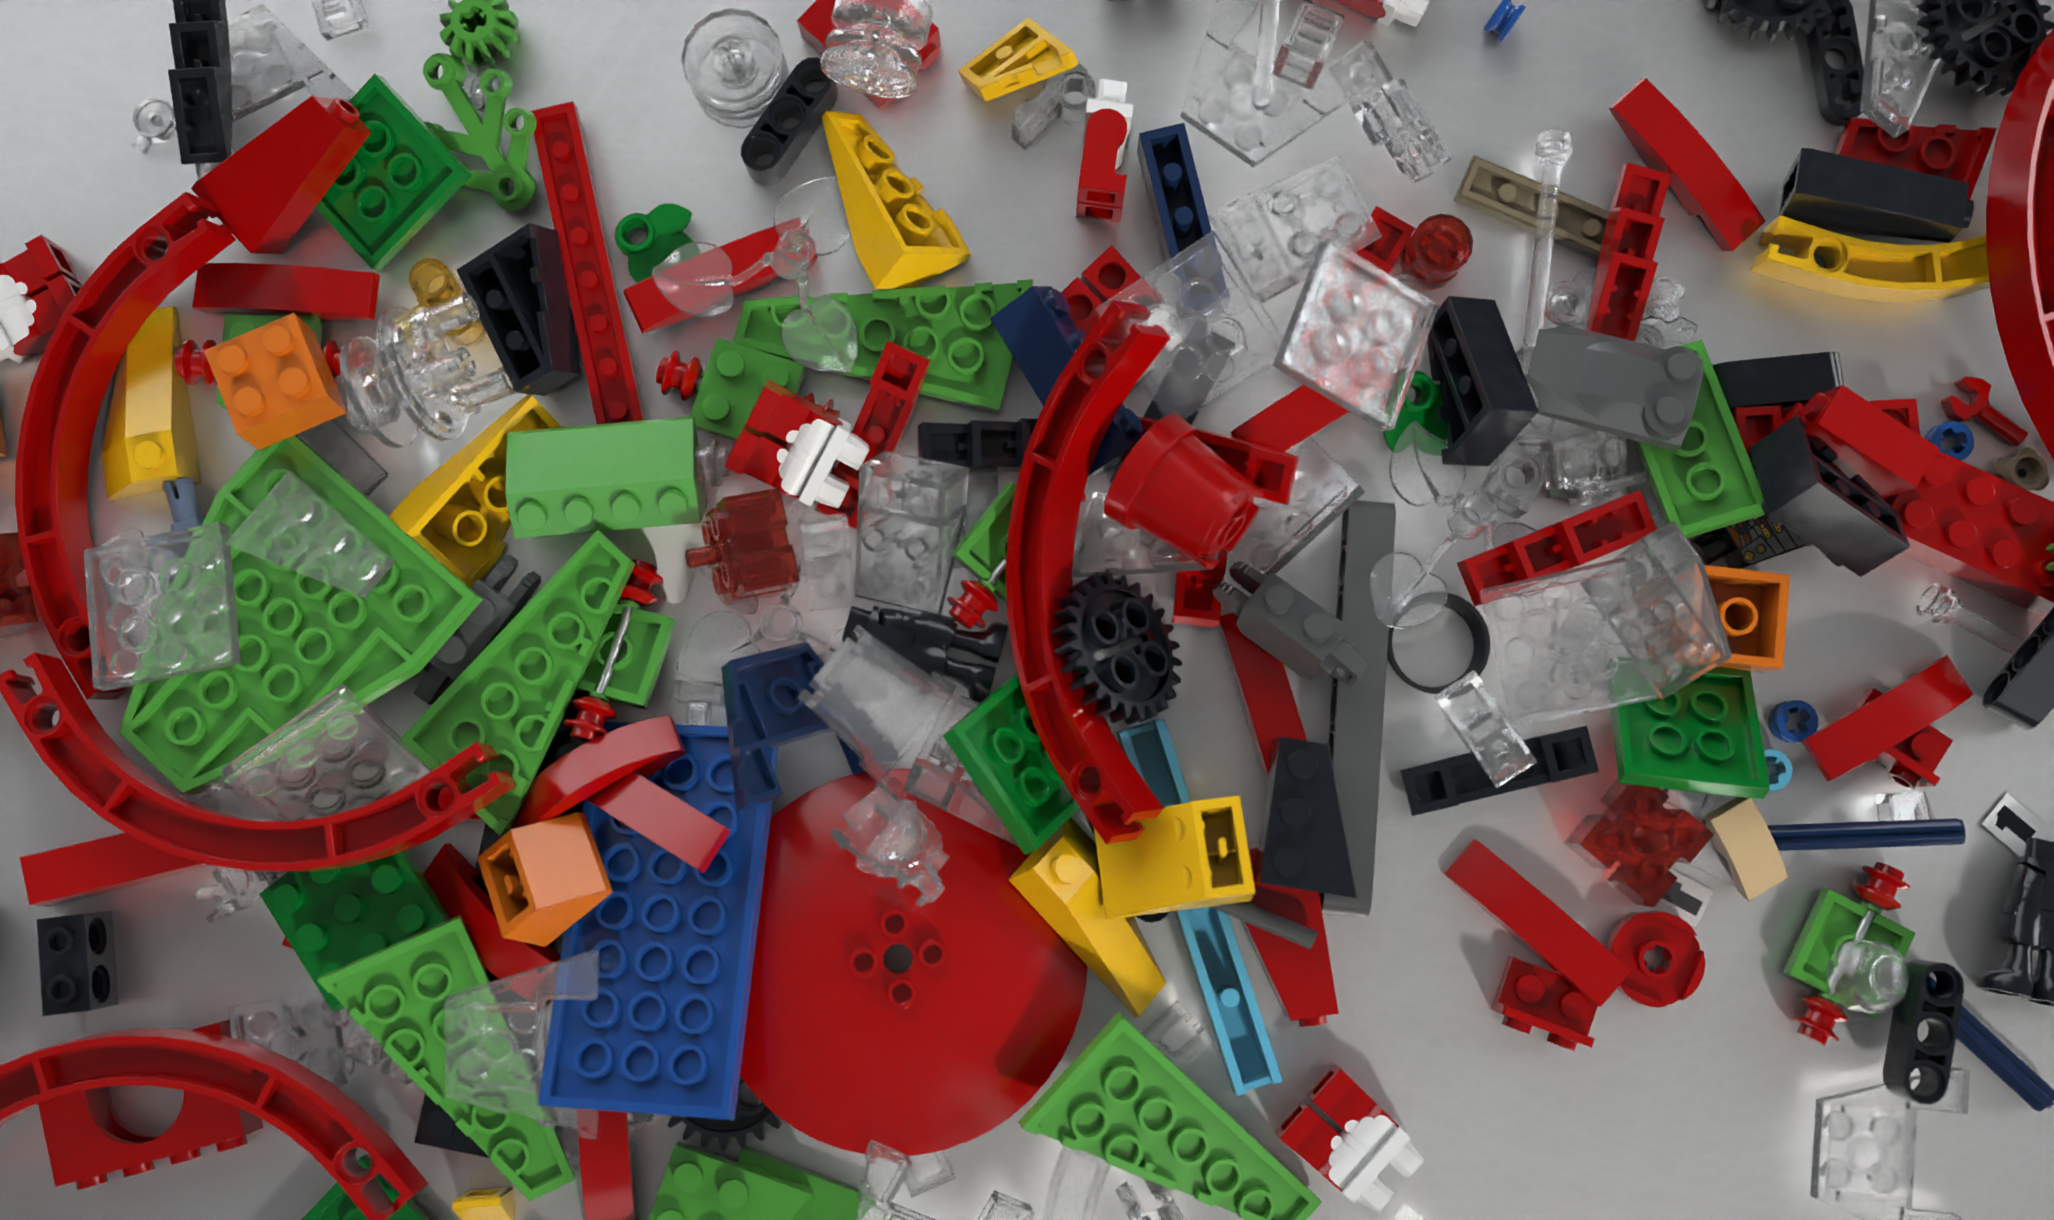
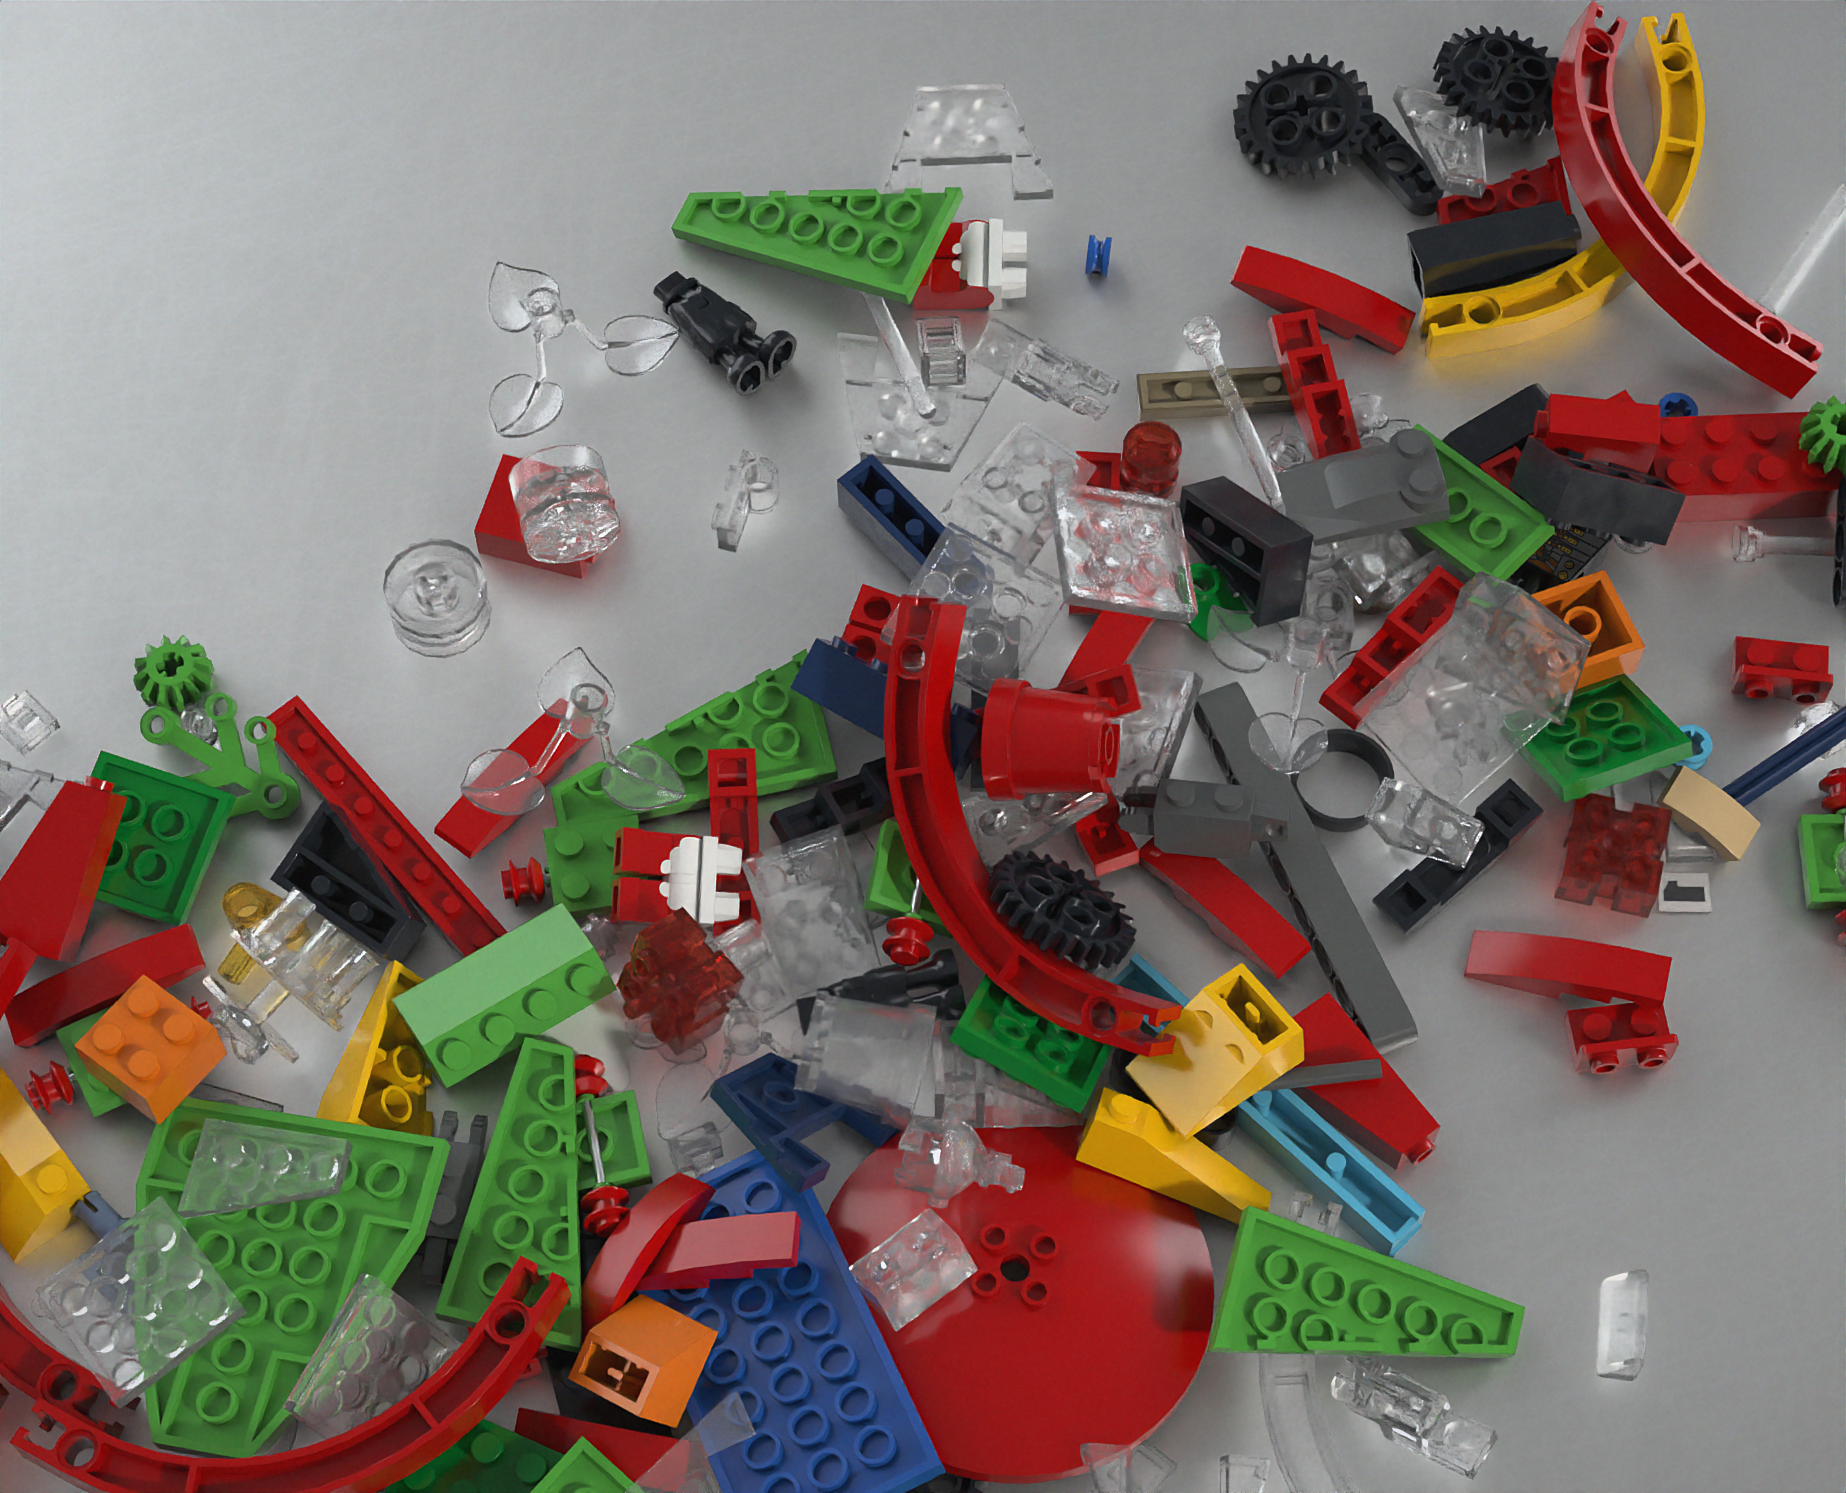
camera: 30 degrees left, 20 degrees down
green plate [615,204,701,283] -> none
black beam [741,57,838,185] -> none
yellow wedge [821,111,972,289] -> none
yellow wing [958,17,1079,102] -> none
red hips [1076,79,1134,223] -> none
black wedge [1253,737,1357,898] -> none
hips [1274,1063,1424,1213] -> none
red plate [1606,911,1706,1008] -> none
blue bush [1768,700,1818,743] -> none
red slope [1801,655,1974,782] -> none
red bar [1940,377,2028,447] -> none
dark tan plate [1993,447,2049,491] -> none
none -> clear brick [848,1207,978,1332]

